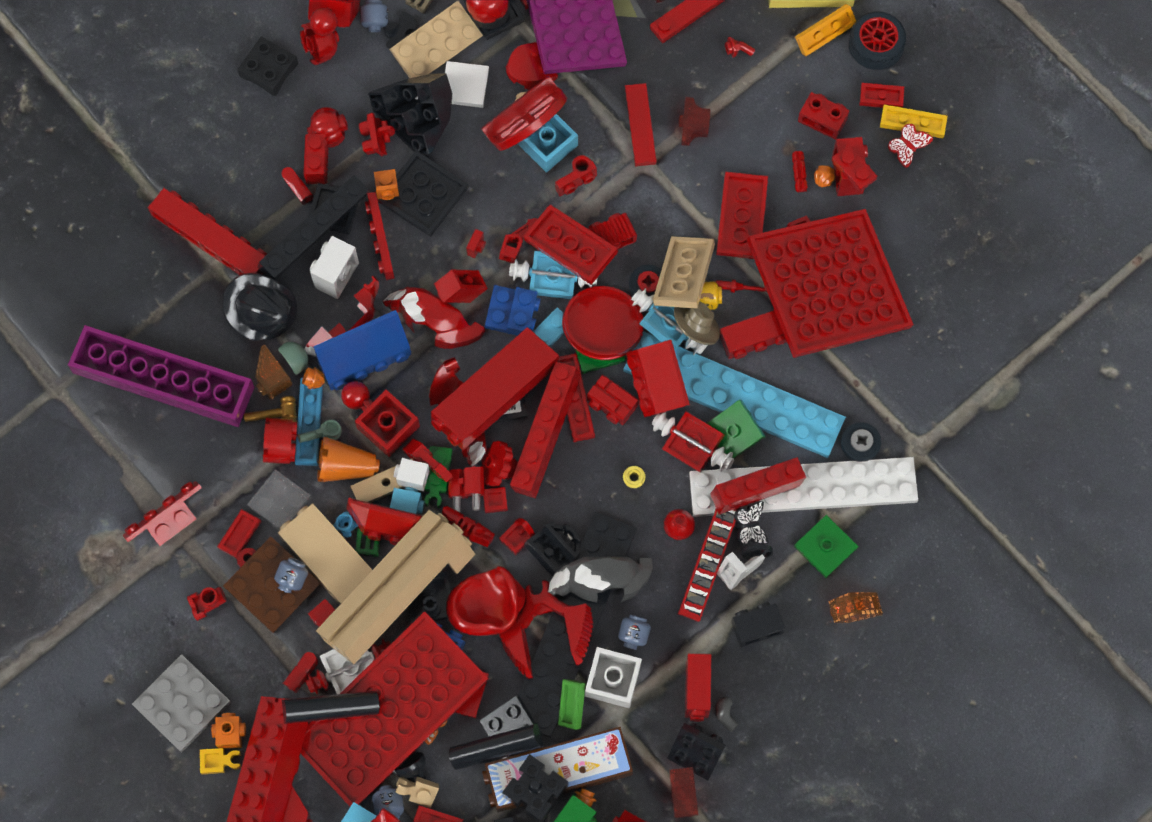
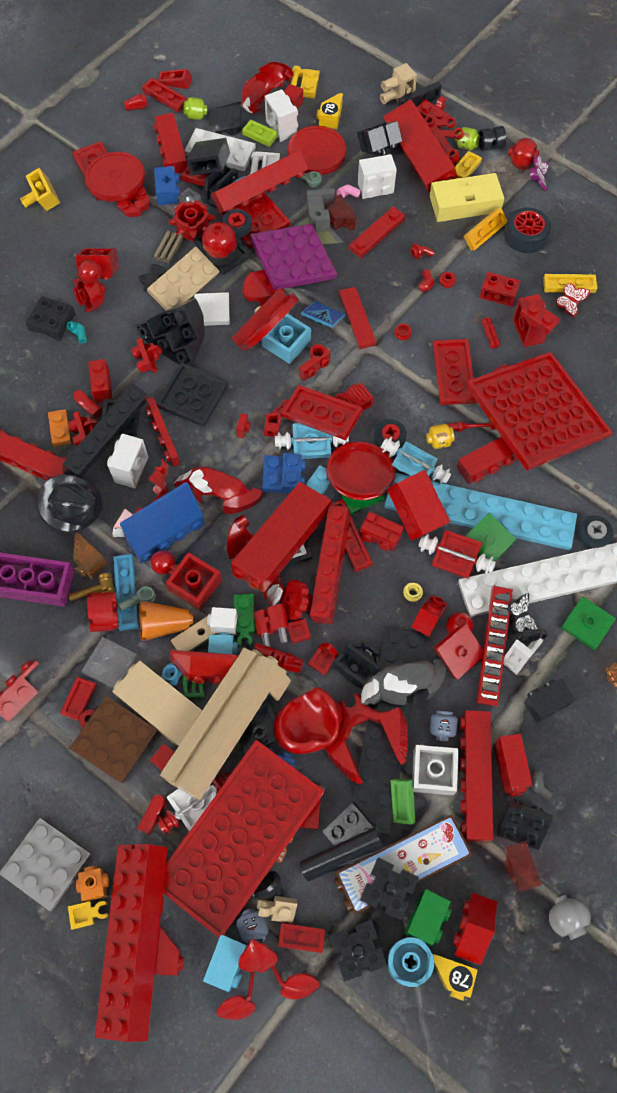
camera: 10 degrees left, 5 degrees down
red plate [187,586,227,621] -> none
sand blue head [274,557,308,593] -> none
sand green hair [278,342,308,375] -> none
black brick [282,691,379,724] -> none
orange plate [302,367,325,389] -> none
red plant [307,107,348,148] -> none
sand blue head [360,0,388,32] -> none
orange bracket [374,169,399,200] -> none
red piece [402,439,453,483] -> none
red brick [434,269,488,303] -> none
orange plate [575,788,596,807] -> none
tan plate [653,236,715,308] -> none
dark tan hat [674,302,720,345] -> none
clear red brick [679,97,710,146] -> none
red brick [710,457,807,514] -> none
orange plate [814,165,835,187] -> none
red plate [859,83,904,108] -> none
none -> orange plate [48,409,72,447]
none -> teal arm [66,321,87,344]
none -> red hips [68,411,99,446]
none -> piece [301,301,345,328]
none -> red plate [394,323,412,340]
none -> red slope [412,595,448,637]
none -> red arm [418,269,434,292]
none -> plate [434,623,483,680]
none -> red plate [439,272,456,288]
none -> red brick [459,710,493,842]

